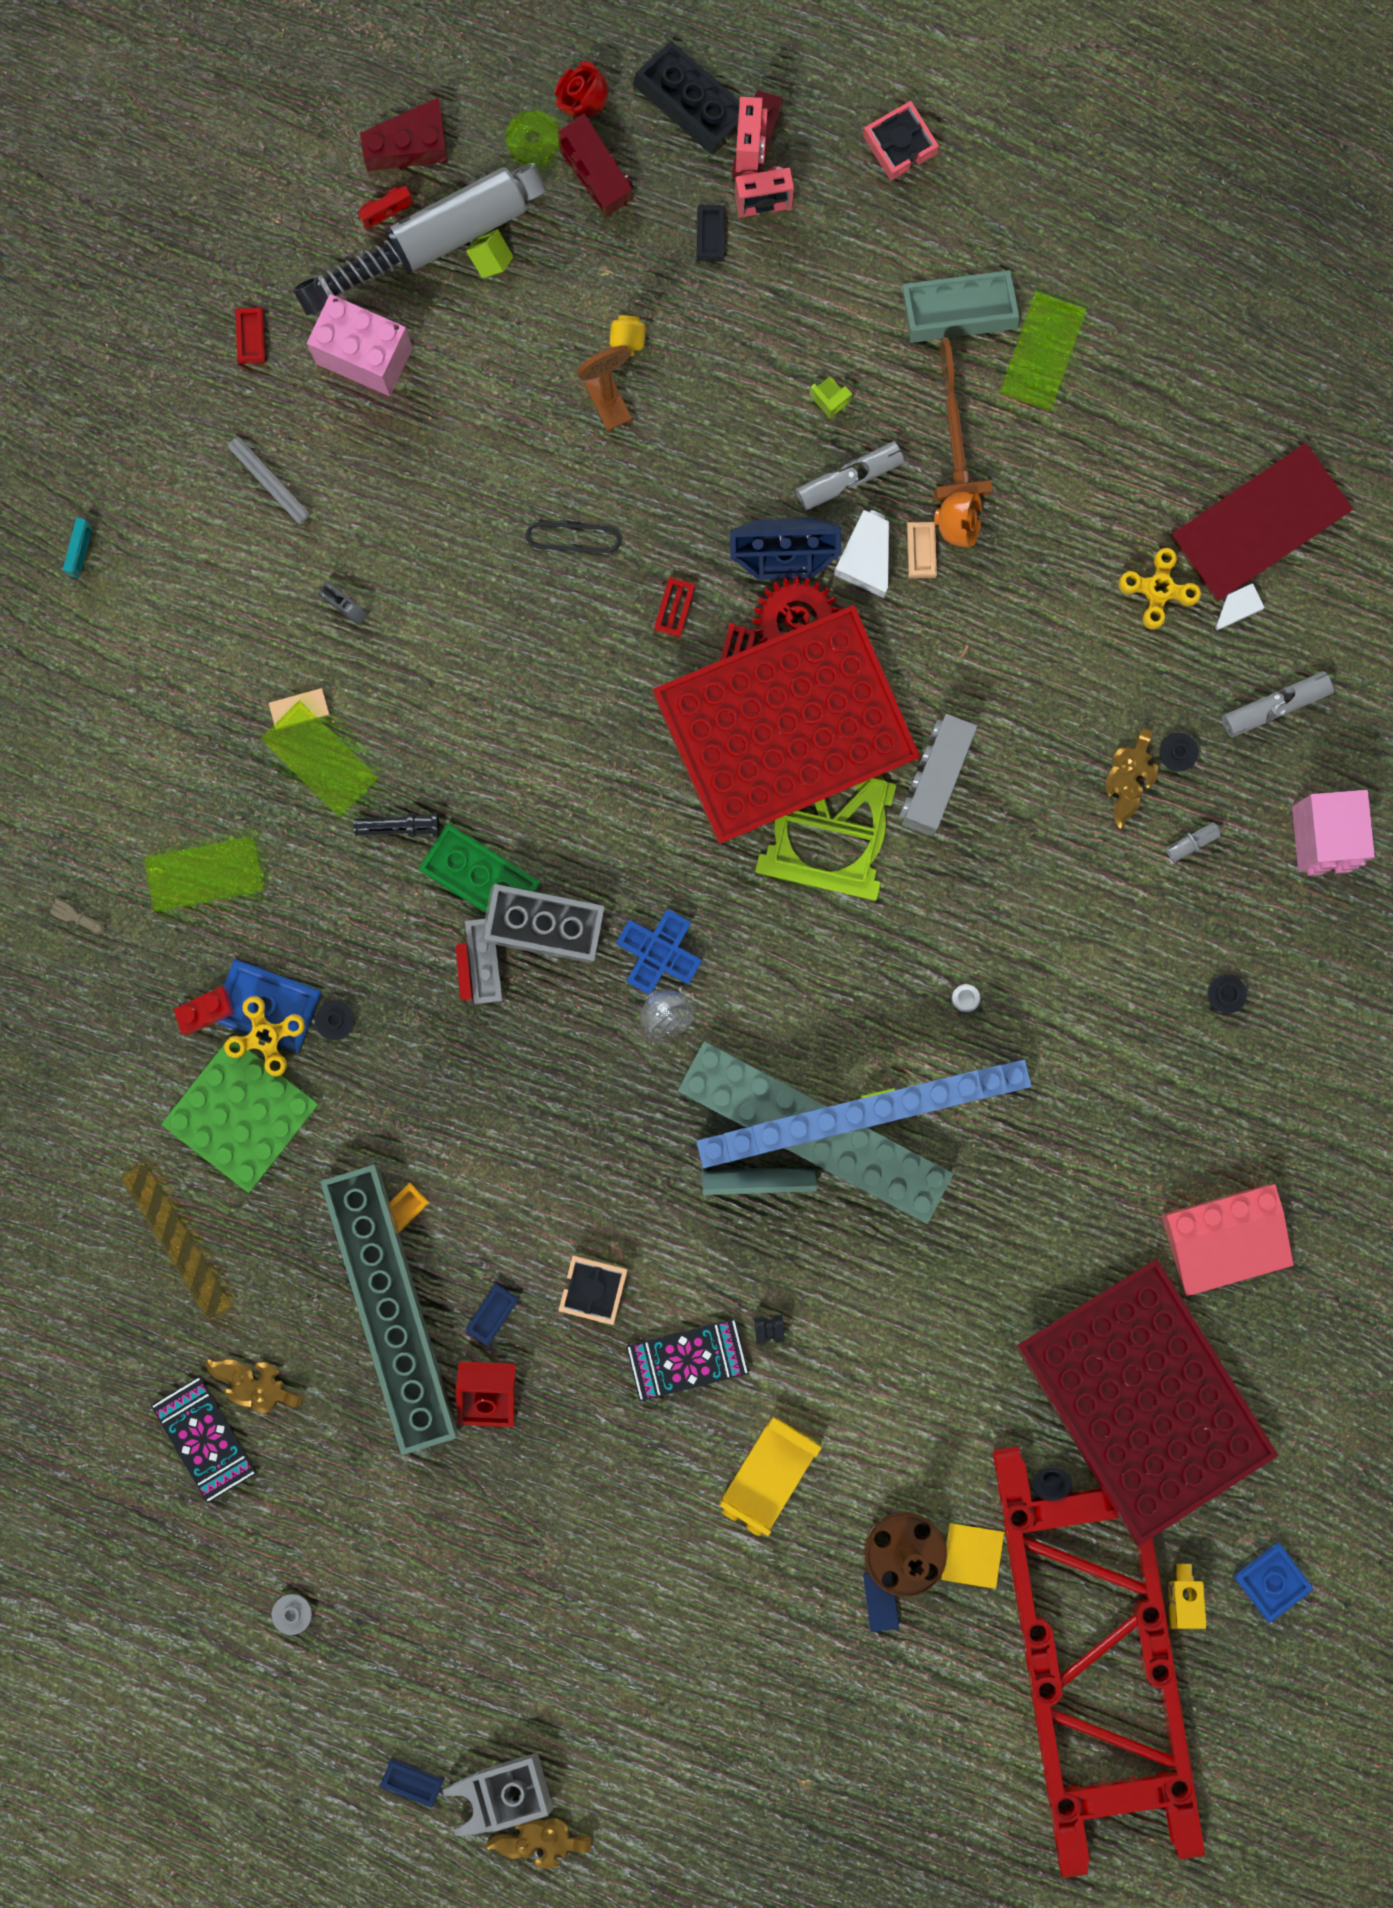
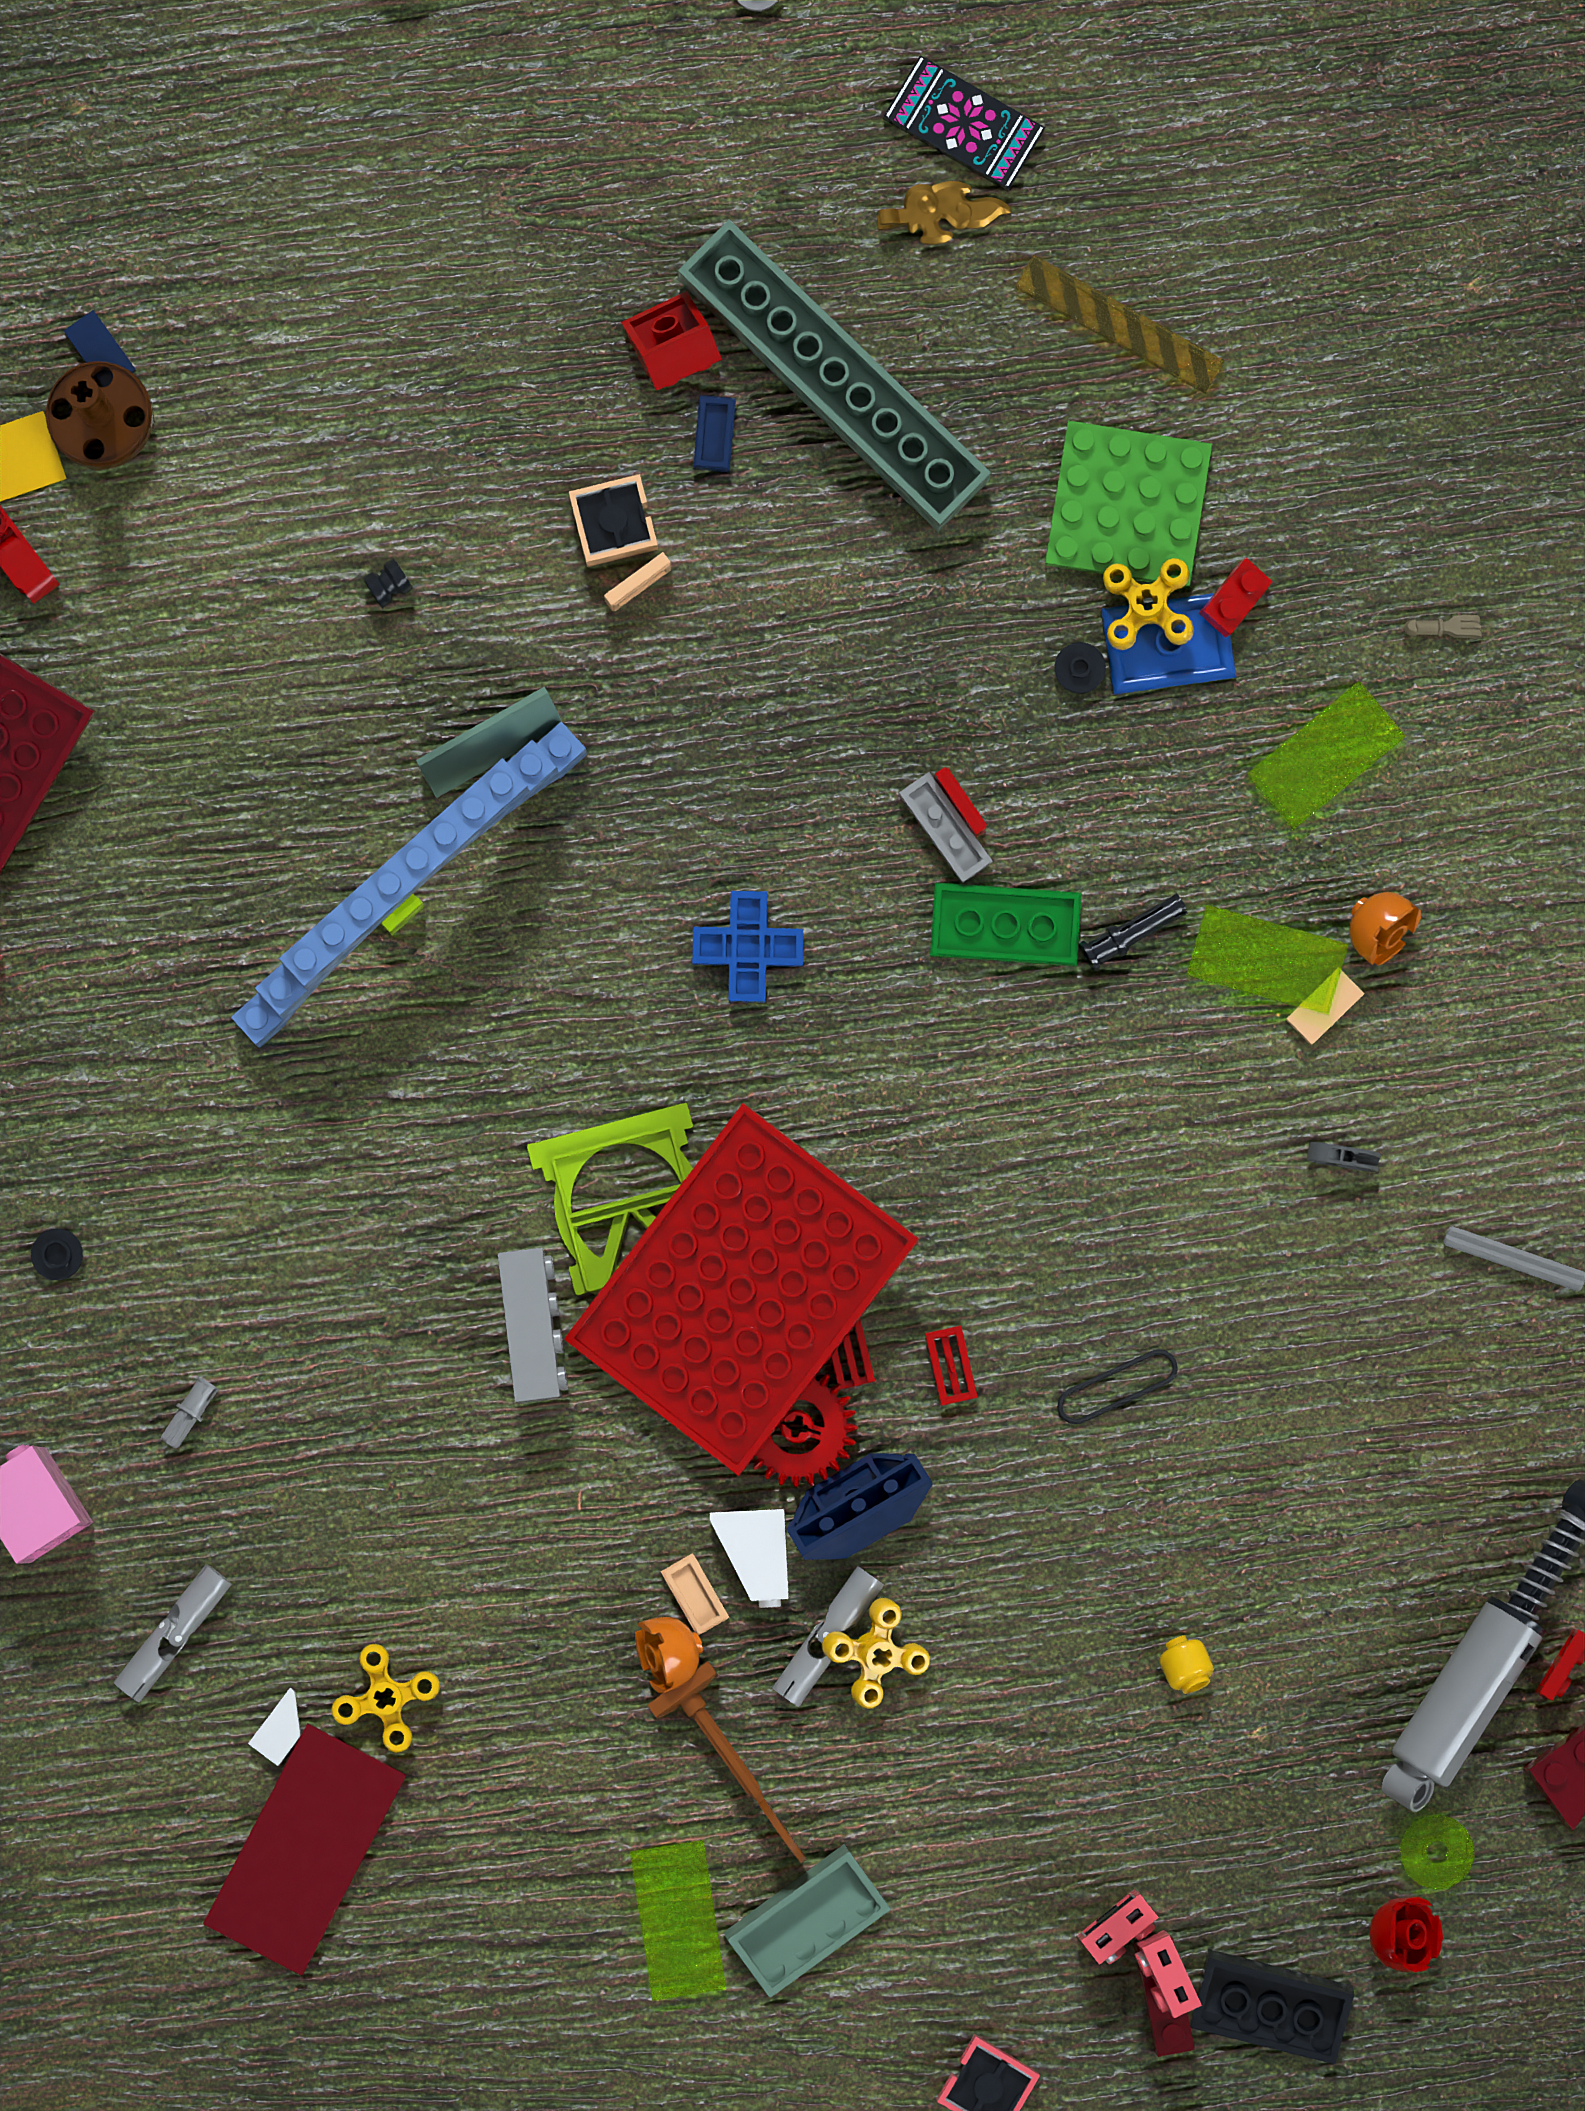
camera: 145 degrees right, 0 degrees up
bright pink container [307,294,413,396] -> none
light orange tile [390,1183,430,1233] -> none
lime panel [466,229,513,278] -> none
light grey brick [481,884,604,963] -> none
dark red wedge [557,114,634,217] -> none
dark orange piece [577,346,632,433] -> none
black tile [626,1318,749,1401] -> none
clear cylinder [639,990,696,1043] -> none
sand green brick [678,1041,953,1224] -> none
black tile [696,205,725,262] -> none
yellow panel [719,1415,822,1537] -> none
lime panel [809,377,852,419] -> none
white tile [951,984,980,1013] -> none
pearl gold piece [1106,728,1158,829] -> none
black piece [1159,733,1199,772] -> none
none -> light nougat tile [604,552,671,611]
none -> yellow gear [822,1598,930,1709]
none -> orange cylinder [1349,892,1421,966]

